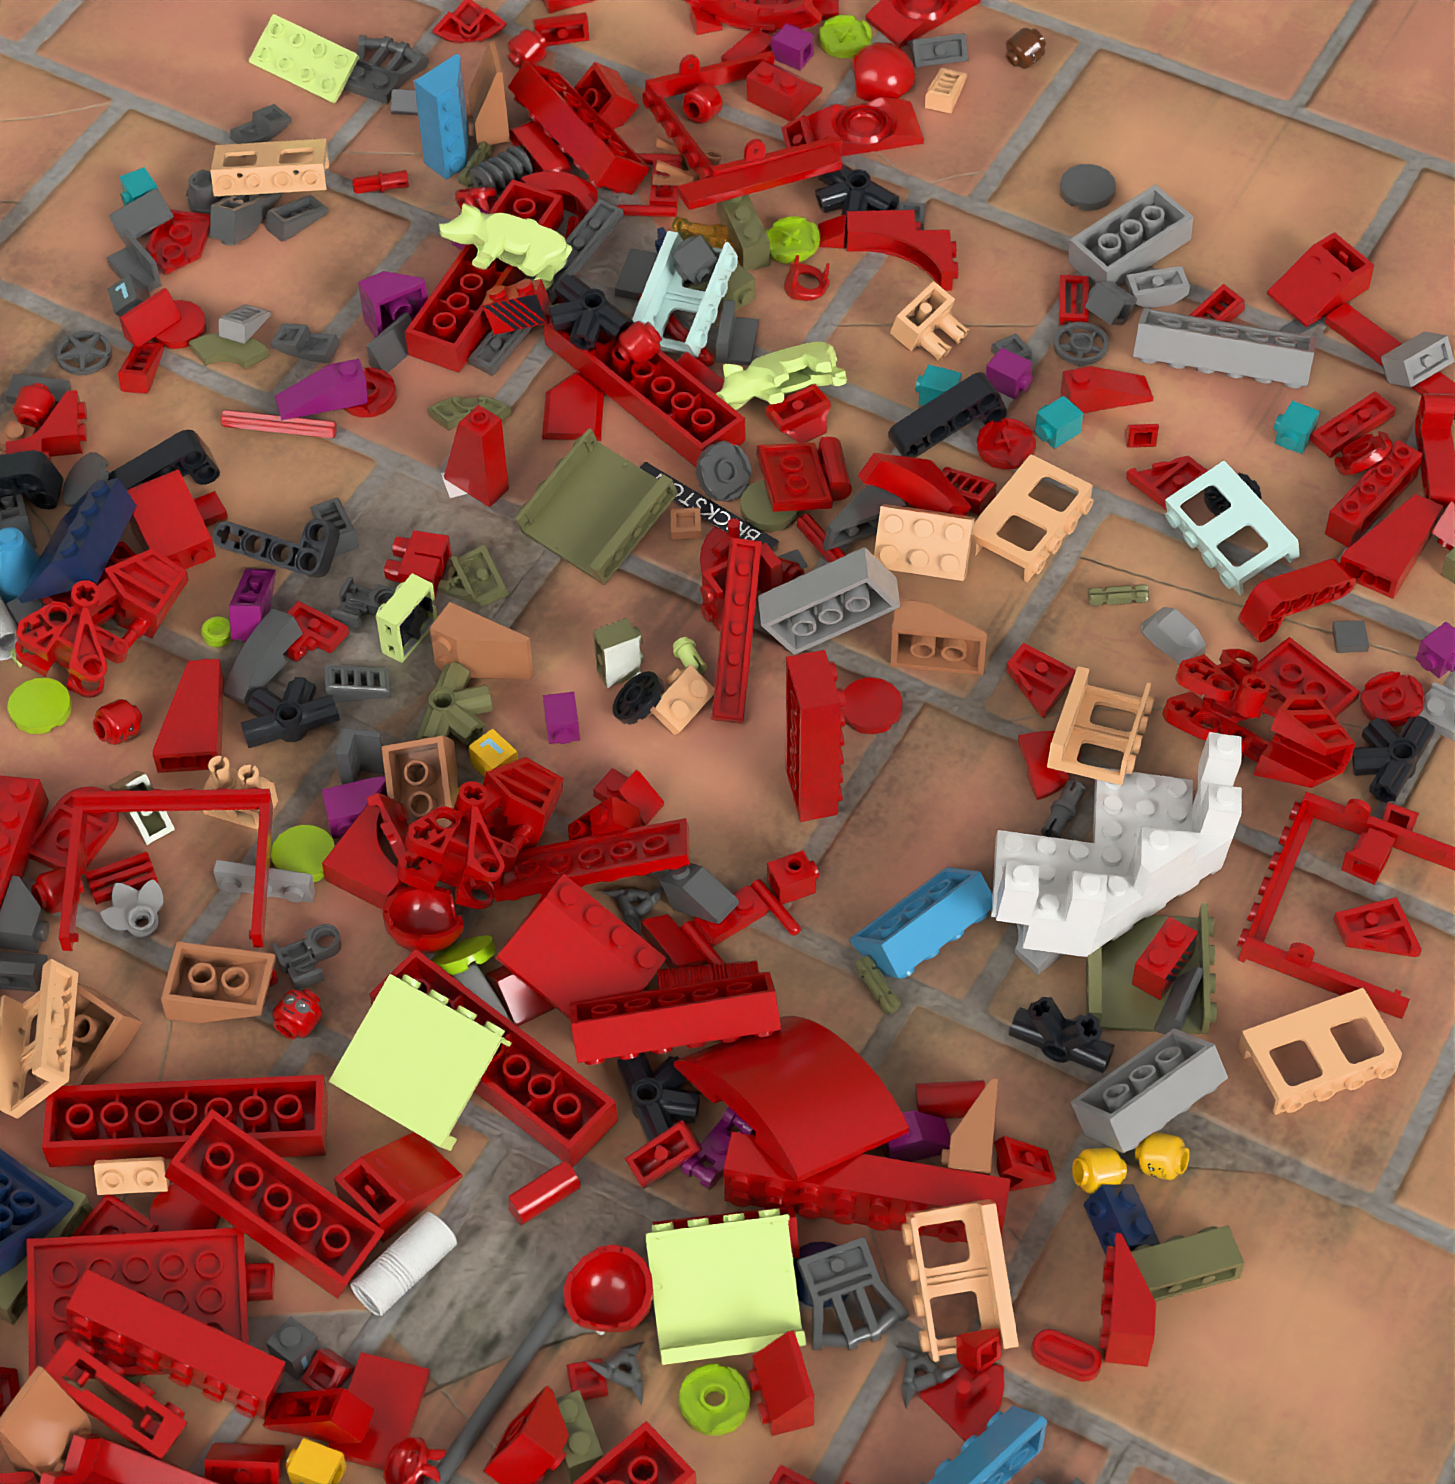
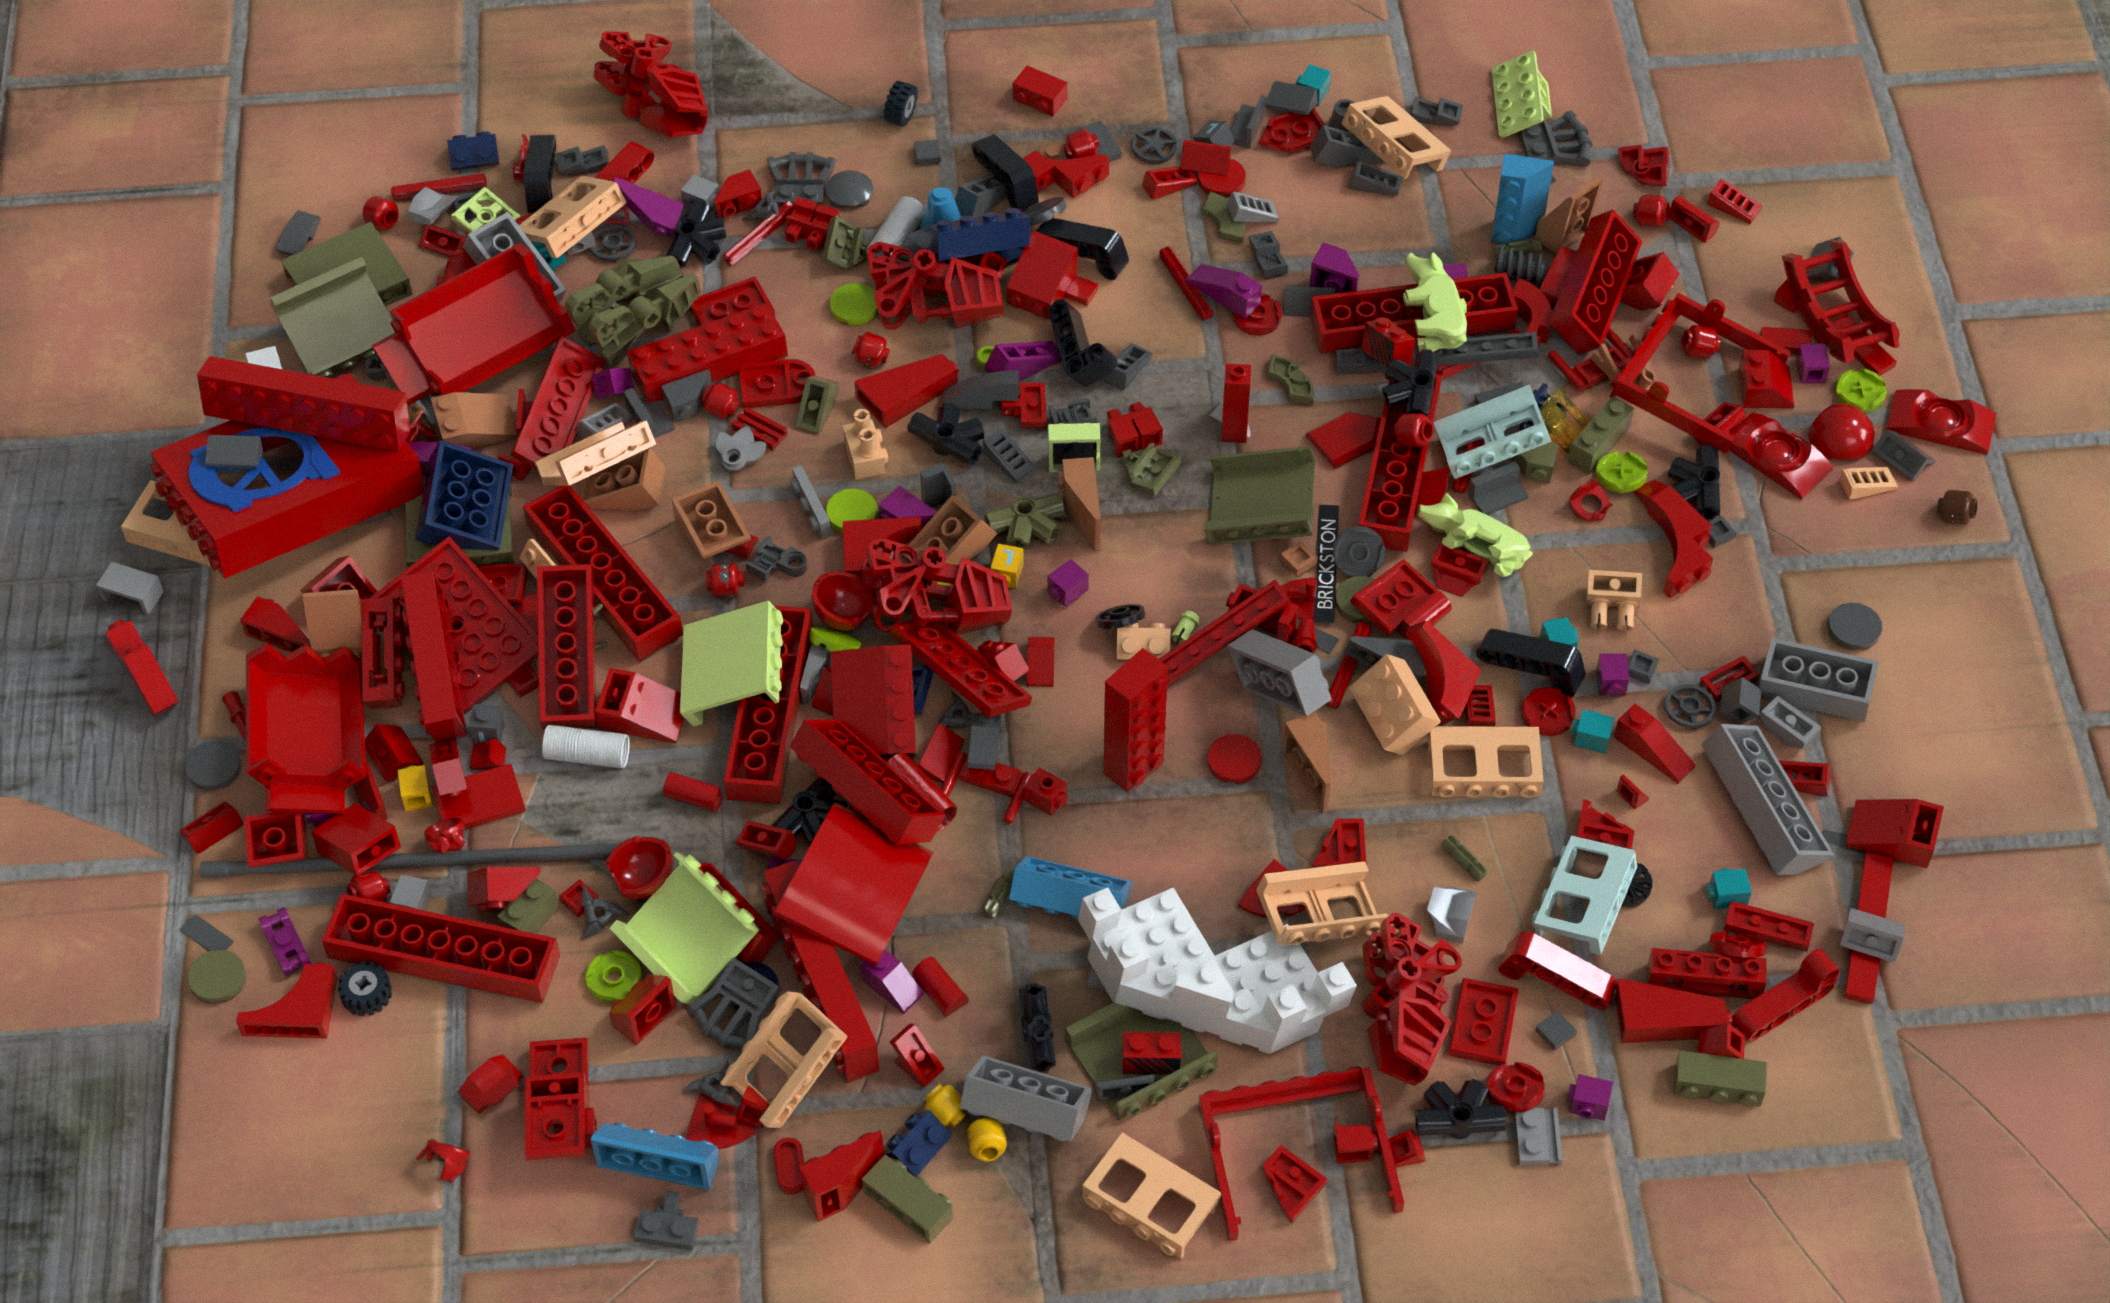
camera: 55 degrees right, 0 degrees up
red piece [59,787,273,951] -> none
red axle [352,170,409,194] -> none
red wing [366,793,418,861] -> none
red piece [455,187,498,212] -> none
olive brick [593,618,644,688] -> none
dark grey brick [673,235,719,286] -> none
red tile [677,145,842,210] -> none
nougat slope [941,1078,998,1176] -> none
dark grey pin [1041,779,1086,838] -> none

